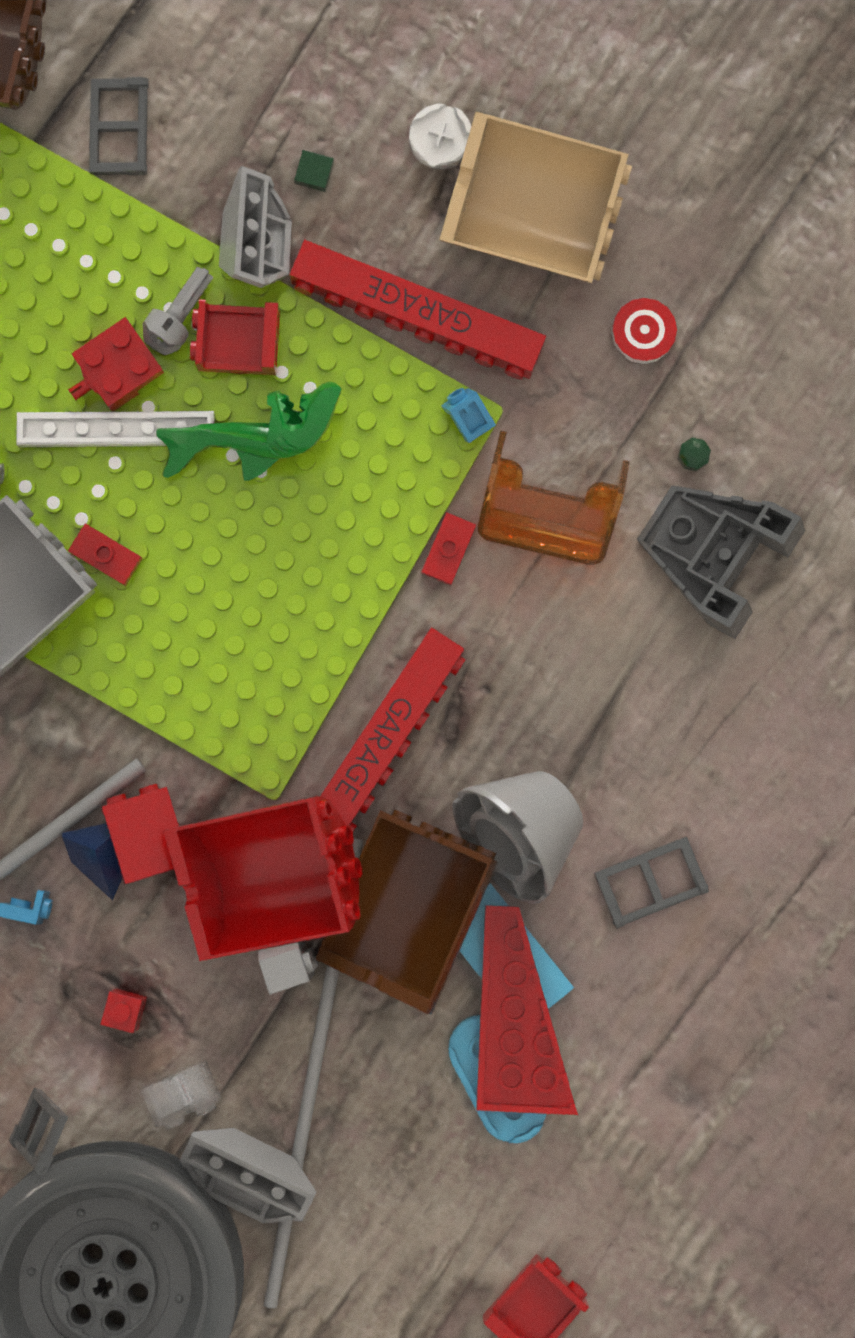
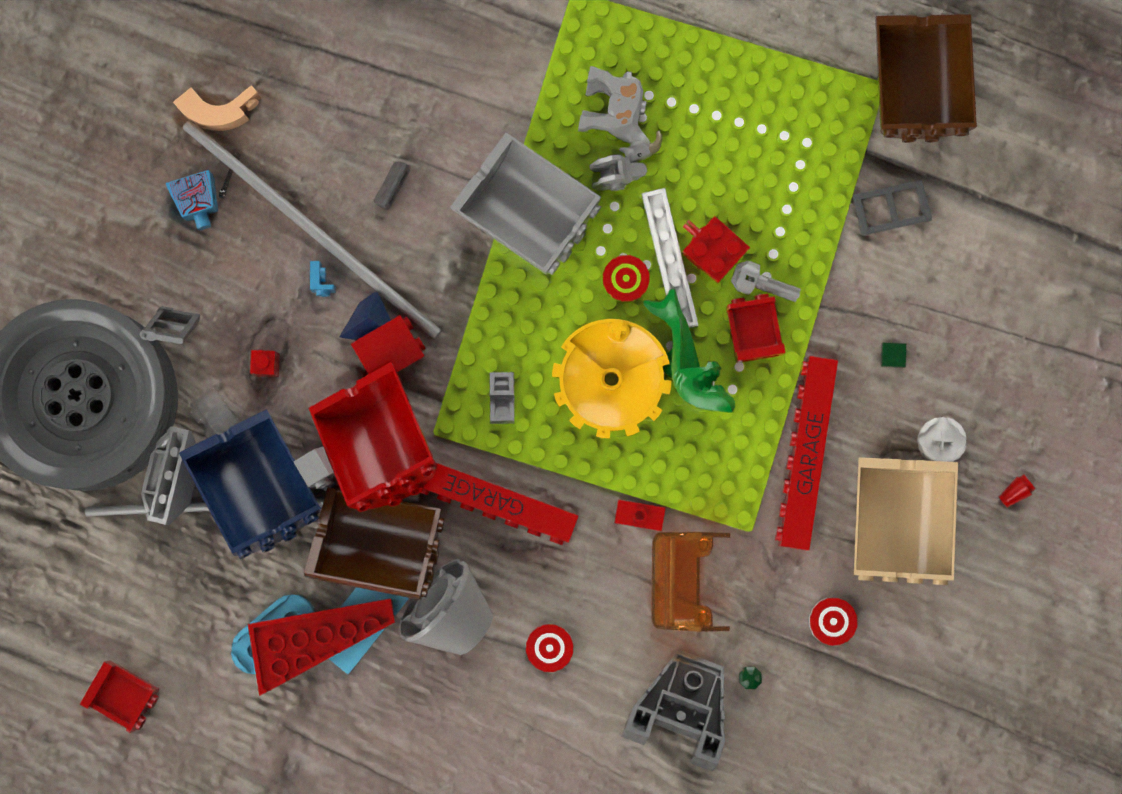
camera: 90 degrees right, 0 degrees up
red plate [68,523,143,586] -> none
light grey wedge [219,166,292,288] -> none
dark azure bracket [441,388,496,443] -> none
dark grey window [594,836,709,929] -> none
none -> dark blue cylinder [179,409,321,559]
none -> flat silver slope [490,372,515,424]
none -> red tile [526,624,573,672]
none -> yellow piece [552,319,672,439]
none -> red tile [603,255,650,303]
none -> red cone [998,474,1036,508]

